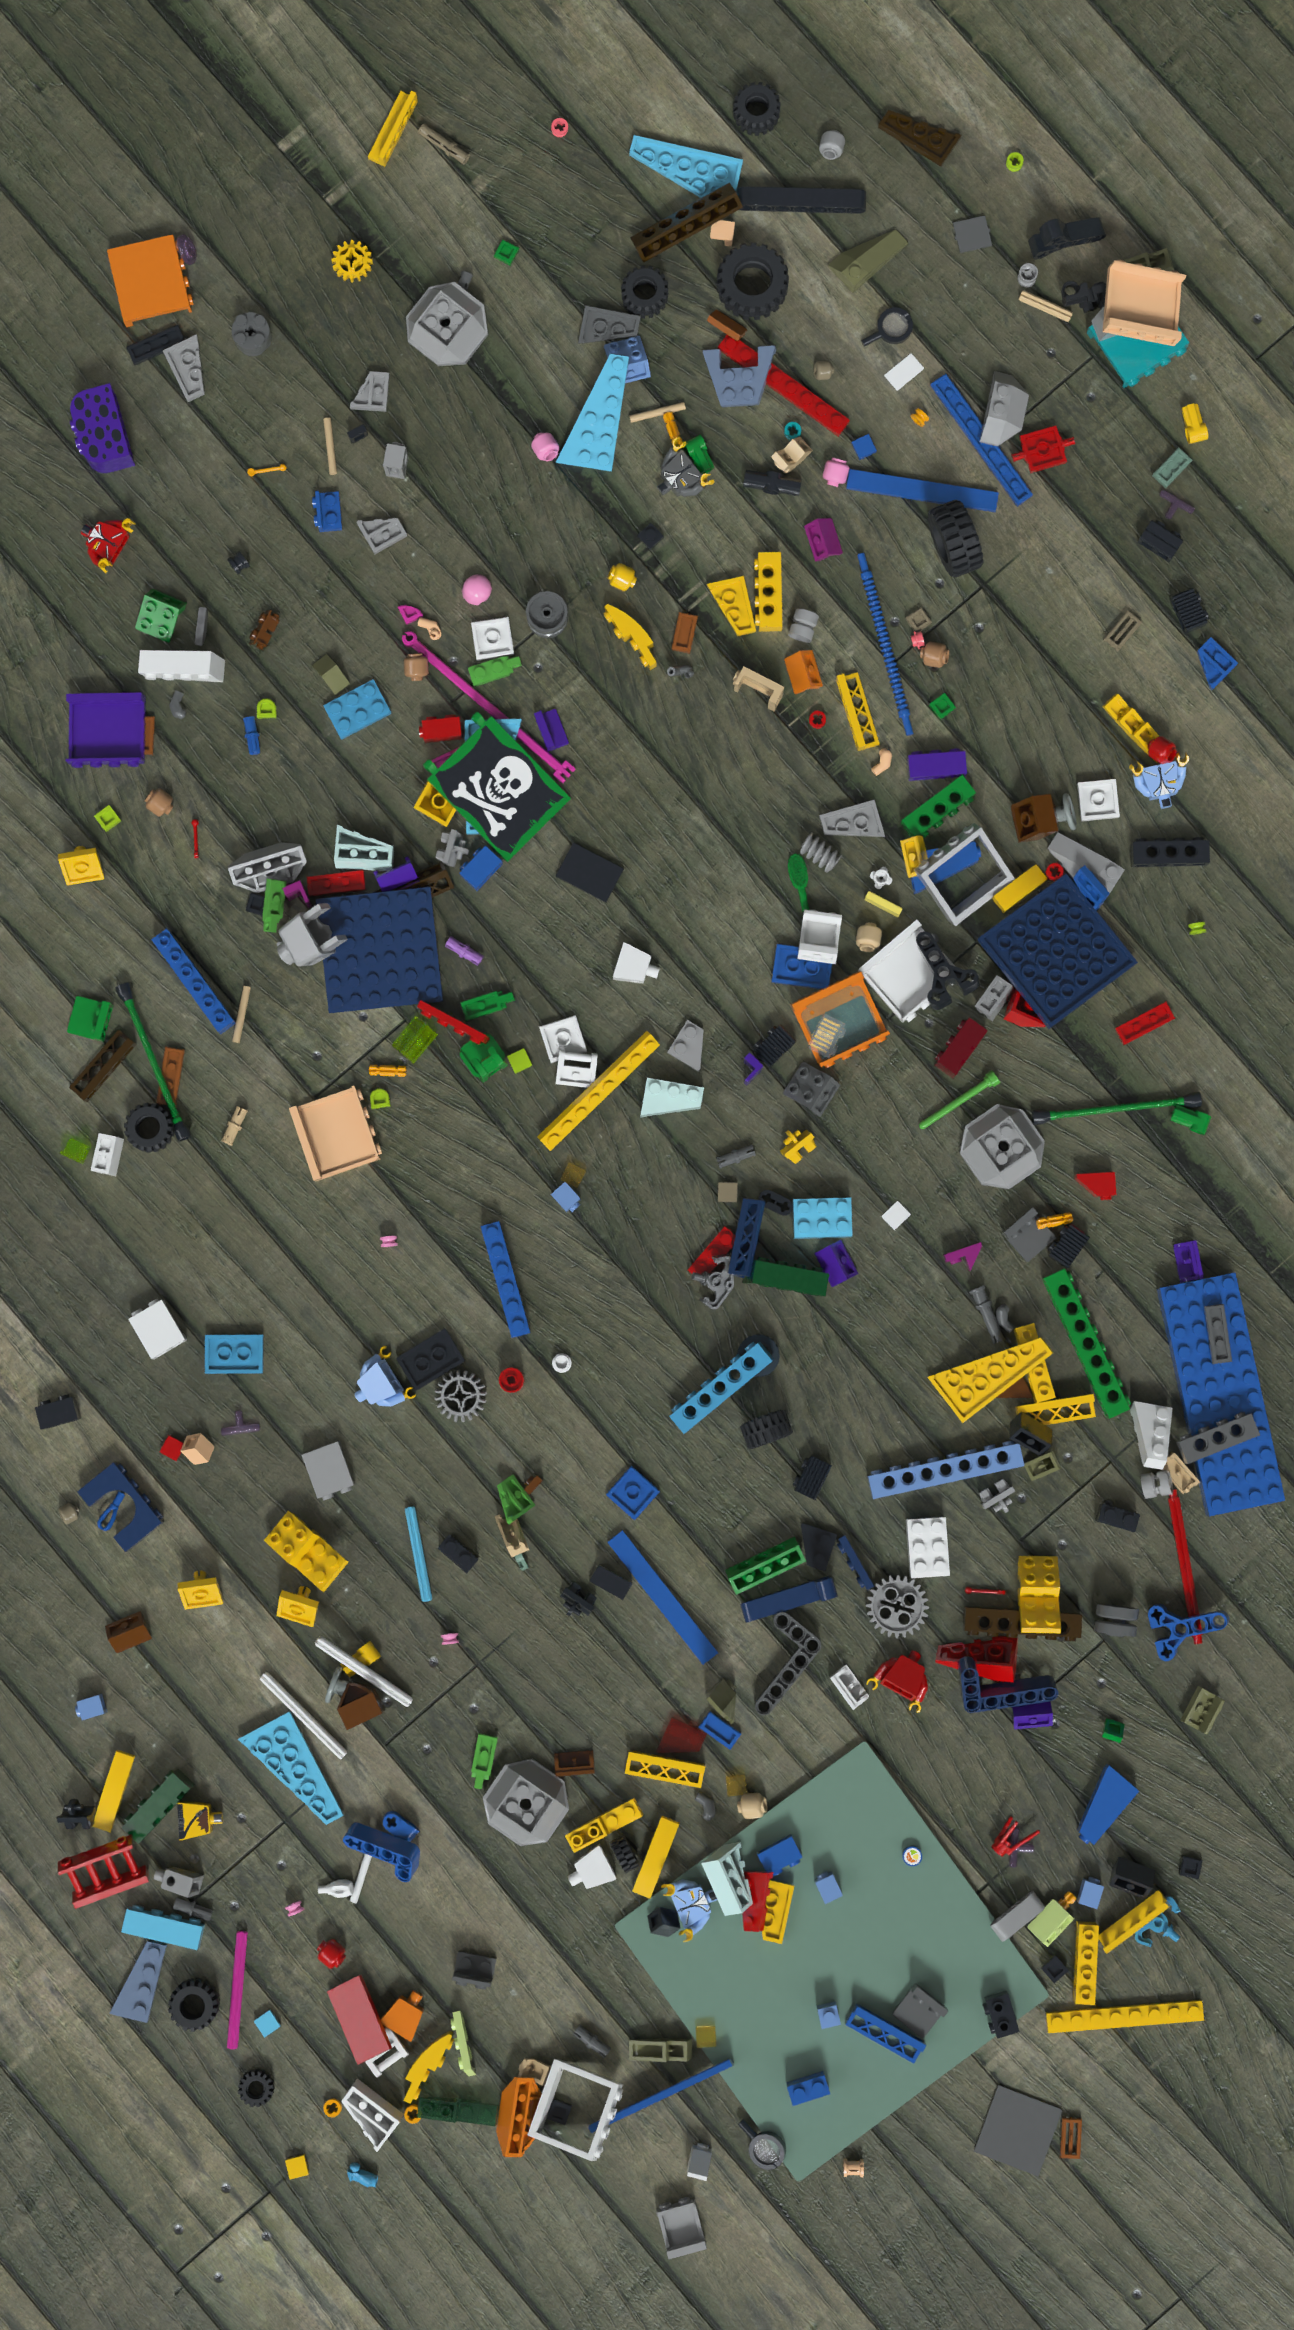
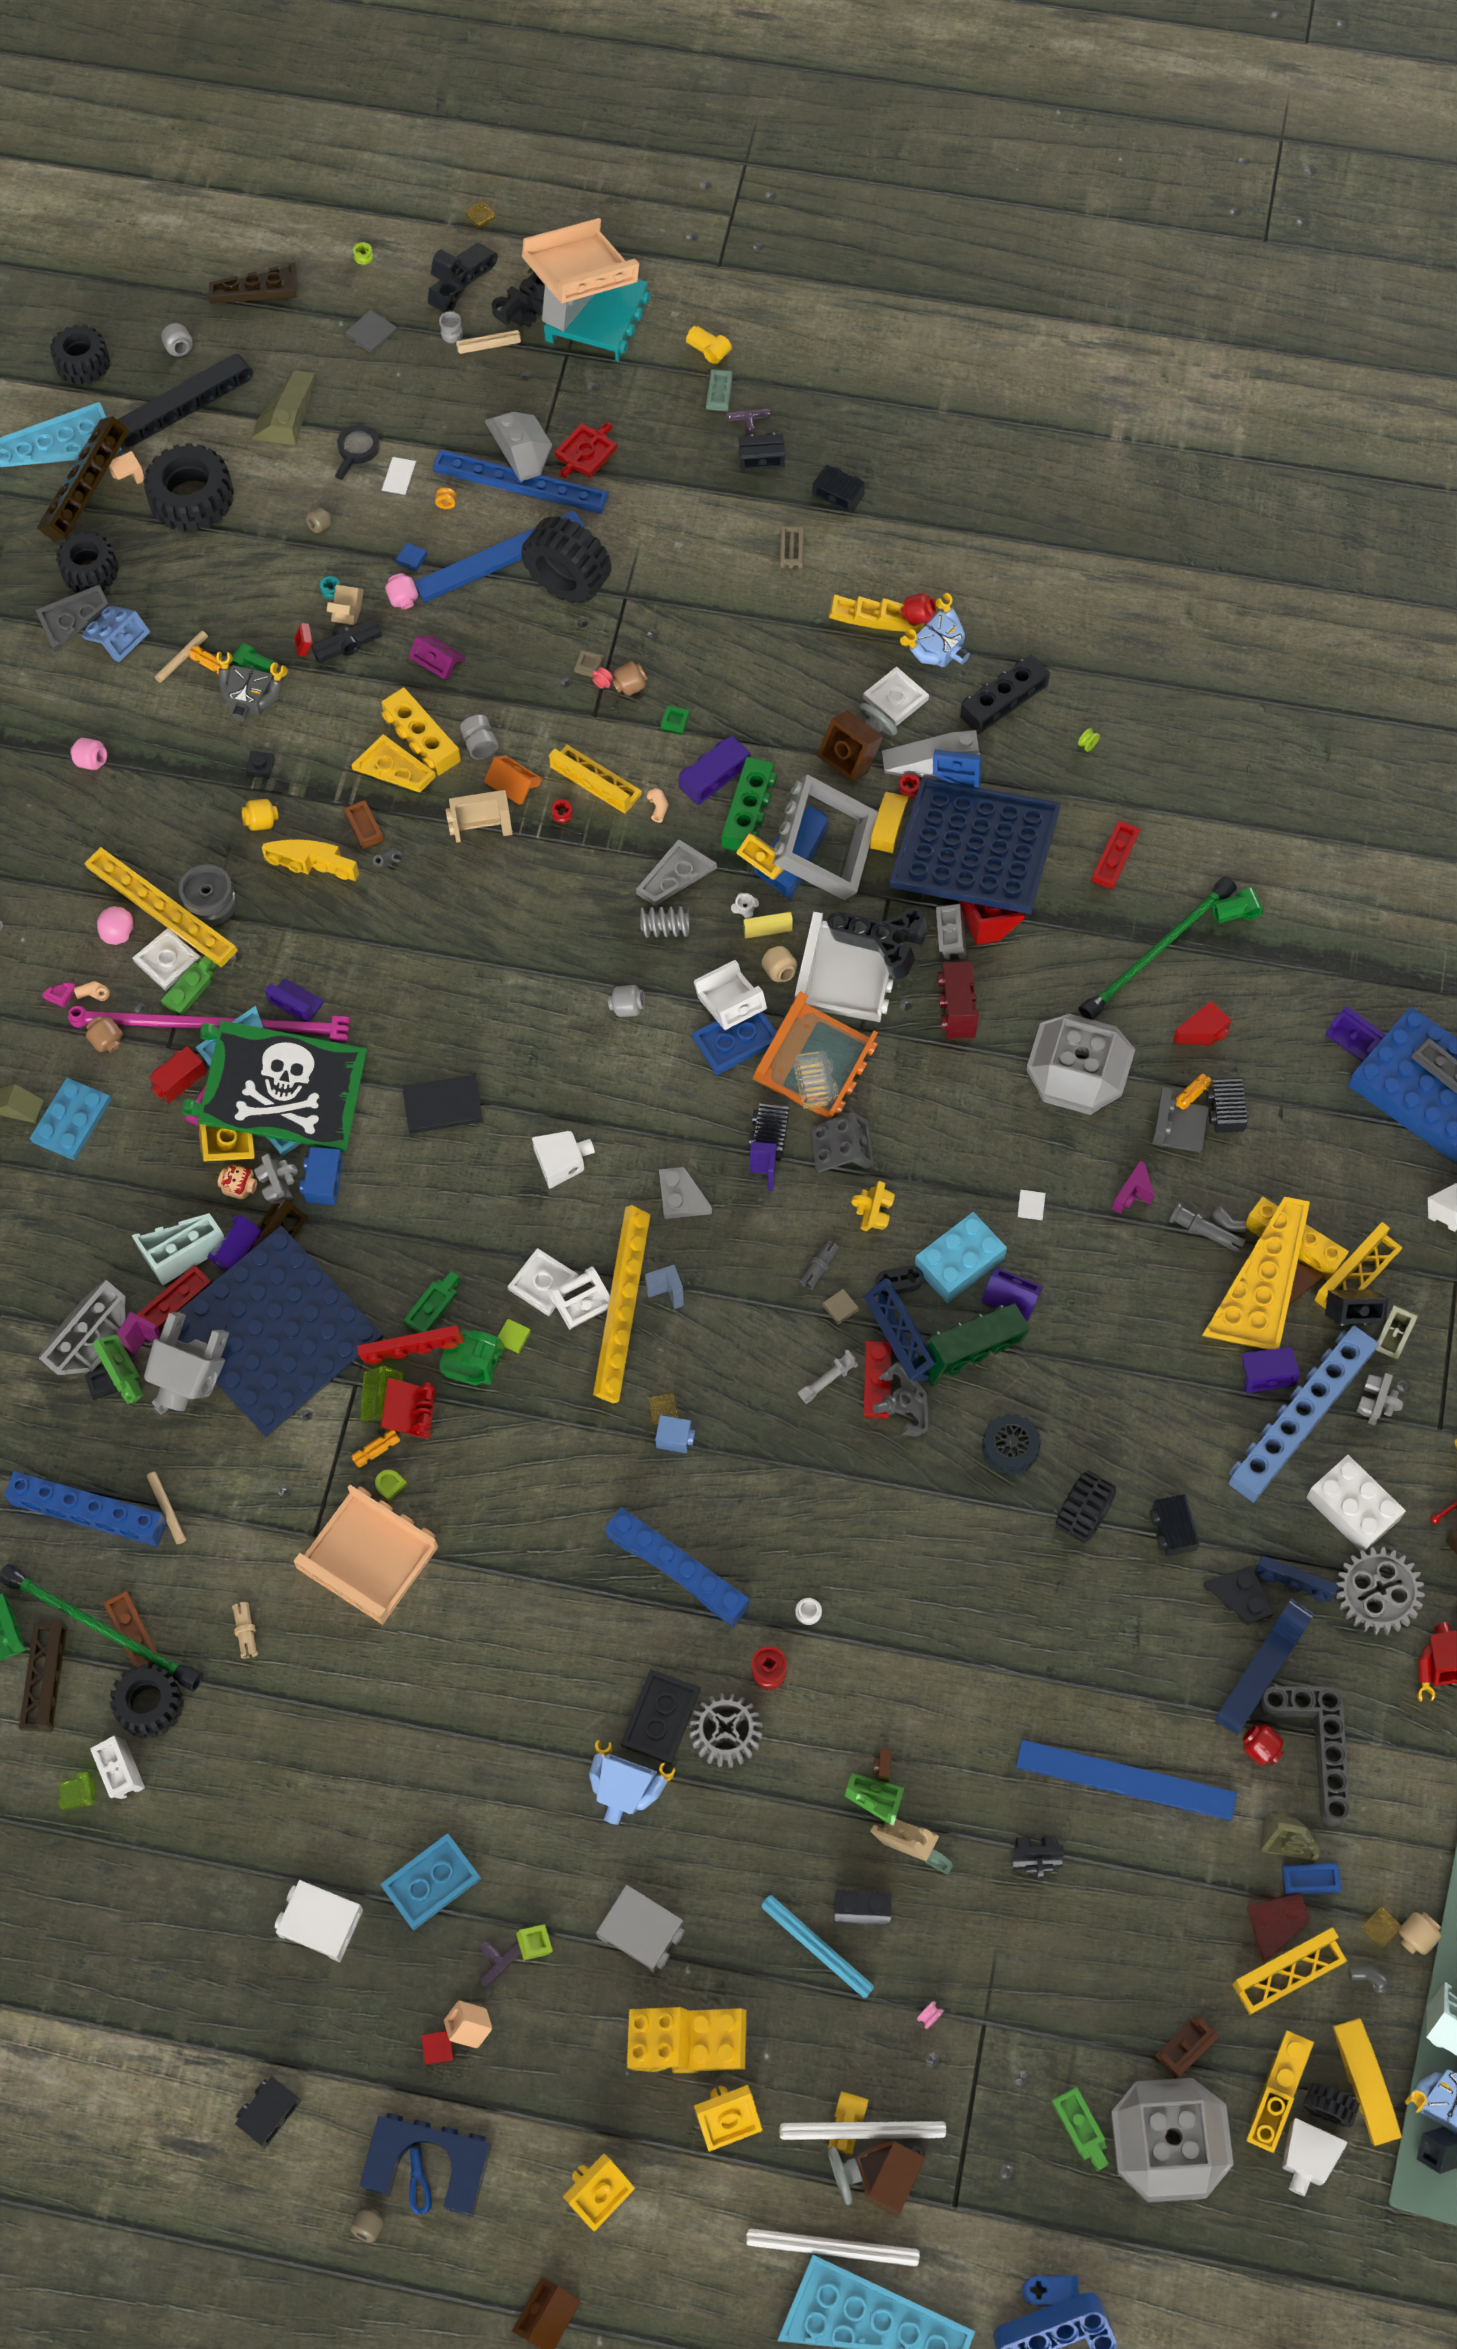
camera: 40 degrees left, 20 degrees down
bright pink bush [380,1236,398,1247] -> none
medium lavender pin [445,936,484,966] -> none
medium azure wing [556,354,629,472] -> none
black panel [590,1564,633,1600] -> none
blue tile [606,1466,660,1520] -> none
light aqua wedge [640,1078,704,1117] -> none
dark azure brick [669,1342,774,1434] -> none
sand blue wing [703,346,776,407] -> none
dark orange tile [707,309,747,341] -> none
red plate [717,335,850,437] -> none
green brick [725,1537,806,1595] -> none
green piece [788,854,810,912] -> none
white hinge [830,1664,869,1710] -> none
blue hose [857,553,914,736] -> none
bright green piece [919,1070,1000,1129] -> none
green brick [1042,1269,1131,1419] -> none
blue wing [1197,637,1238,690] -> none
none -> yellow plate [84,847,238,968]
none -> light nougat head [218,1164,257,1200]
none -> red tile [294,623,312,657]
none -> red hinge [381,1378,436,1439]
none -> clear yellow tile [465,201,495,229]
none -> lime tile [516,1924,553,1960]
none -> light grey head [608,985,646,1018]
none -> sand blue panel [645,1265,684,1309]
none -> light grey bar [798,1350,858,1405]
none -> dark purple panel [1241,1347,1299,1393]
none -> red head [1242,1725,1283,1766]

